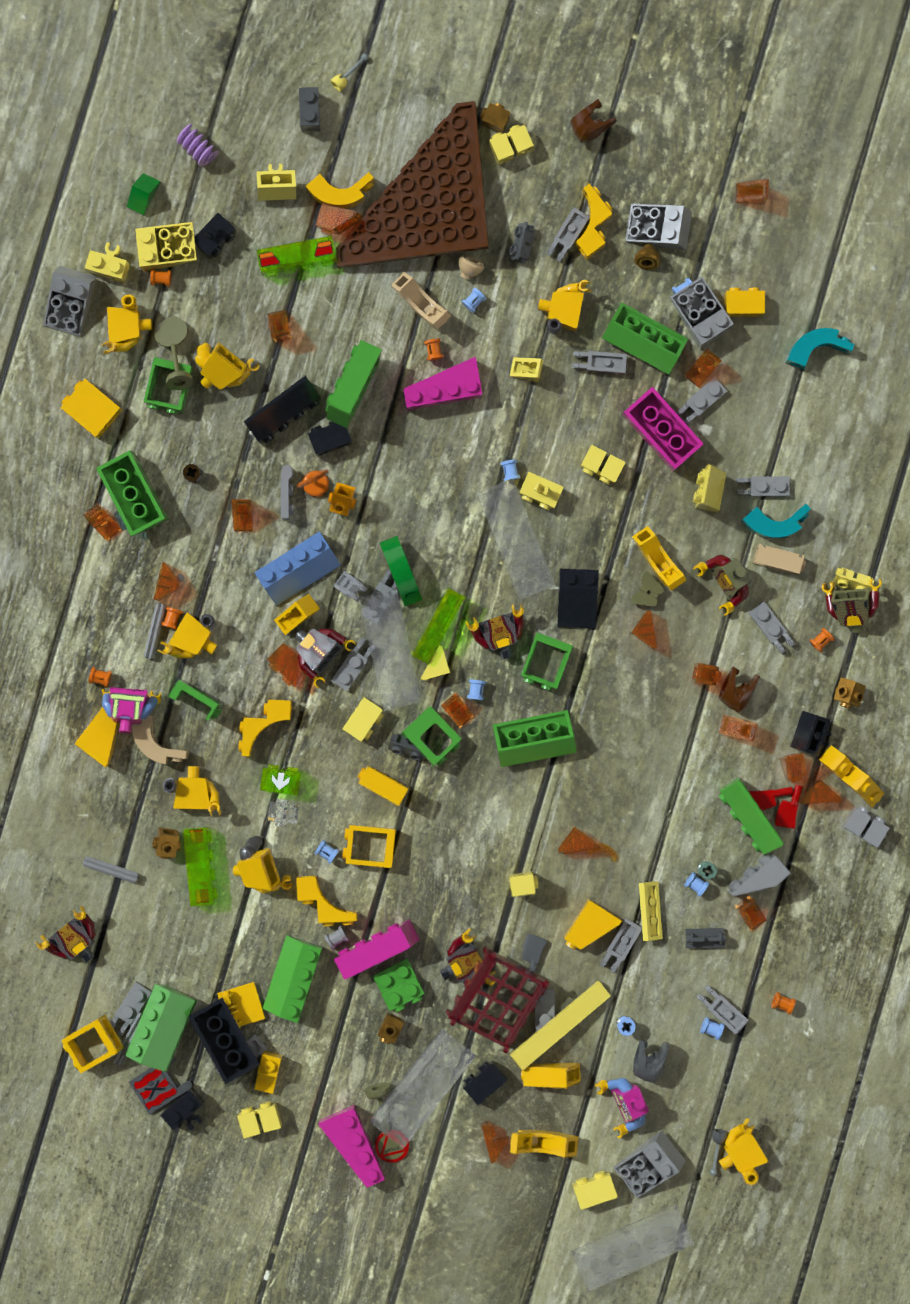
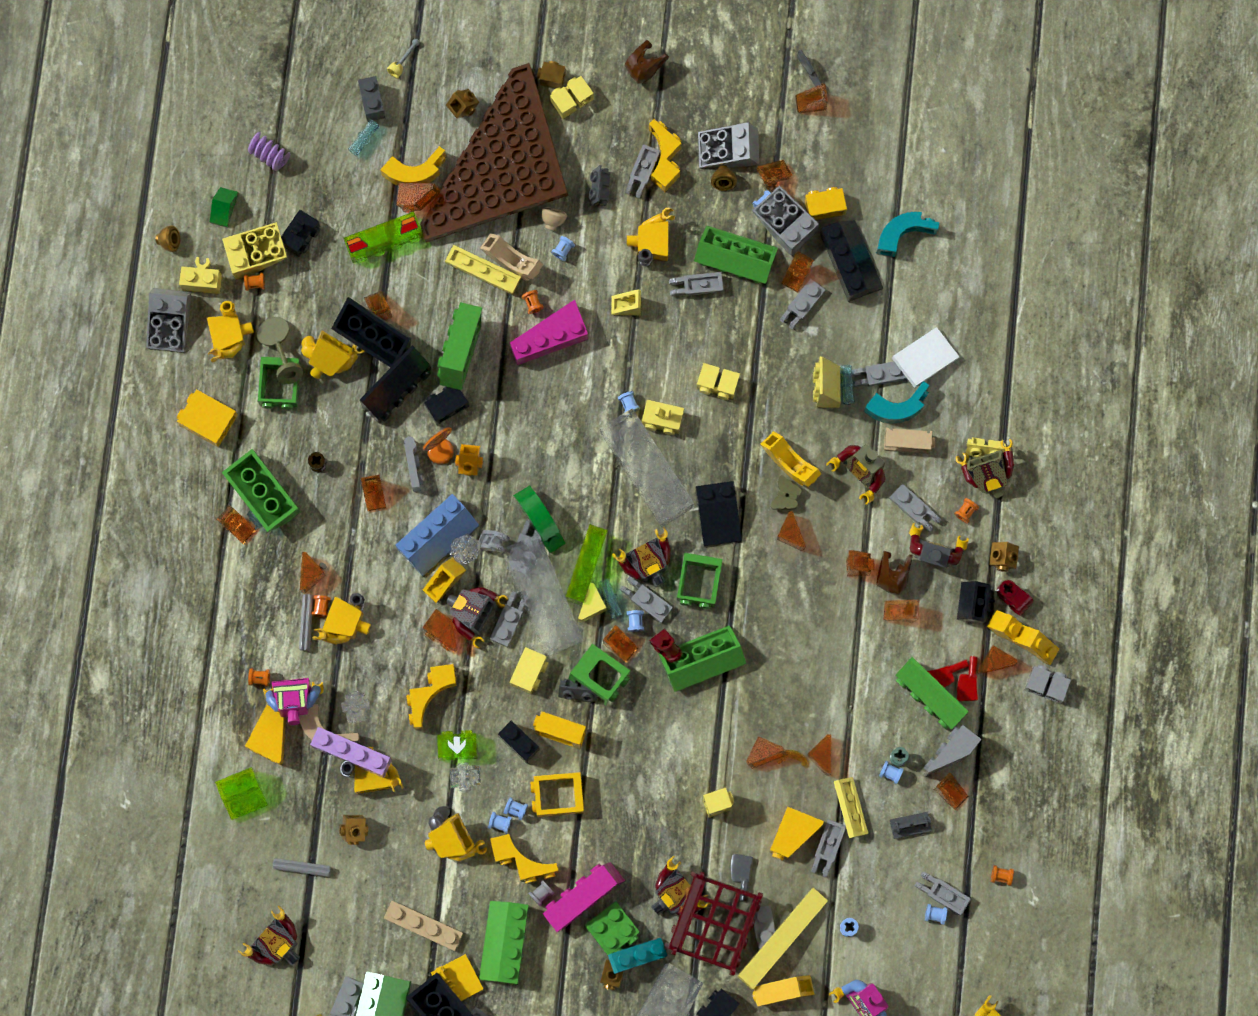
camera: 10 degrees left, 10 degrees down
bright green window [168,680,223,721] -> none
clear neon green brick [183,826,218,906] -> none
light yellow brick [257,164,296,201] -> none
dark pink brick [622,387,703,472] -> none
dark grey helmet [633,1040,669,1084] -> none
clear orange slope [779,752,807,783] -> none
none -> pearl gold brick [155,225,181,252]
none -> clear neon green slope [215,767,268,820]
none -> lavender arch [310,727,392,778]
none -> black slope [331,297,412,368]
none -> clear brick [341,691,370,723]
none -> clear light blue pin [348,120,379,156]
none -> tan plate [383,901,463,951]
none -> light yellow plate [445,245,521,295]
none -> pearl gold brick [446,89,480,119]
none -> clear brick [449,534,482,564]
none -> light blue bush [488,812,512,834]
none -> black brick [498,720,540,764]
none -> clear light blue pin [598,579,623,619]
none -> teal plate [608,938,667,974]
none -> light grey hinge [620,576,673,623]
none -> dark red piece [649,629,682,662]
none -> clear orange slope [756,160,792,190]
none -> dark grey piece [797,50,825,92]
none -> clear orange slope [807,734,831,776]
none -> black slope [820,220,883,302]
none -> clear light blue pin [840,365,855,405]
none -> white tile [892,327,959,388]
none -> torso [909,523,969,568]
none -> dark red piece [996,580,1034,616]

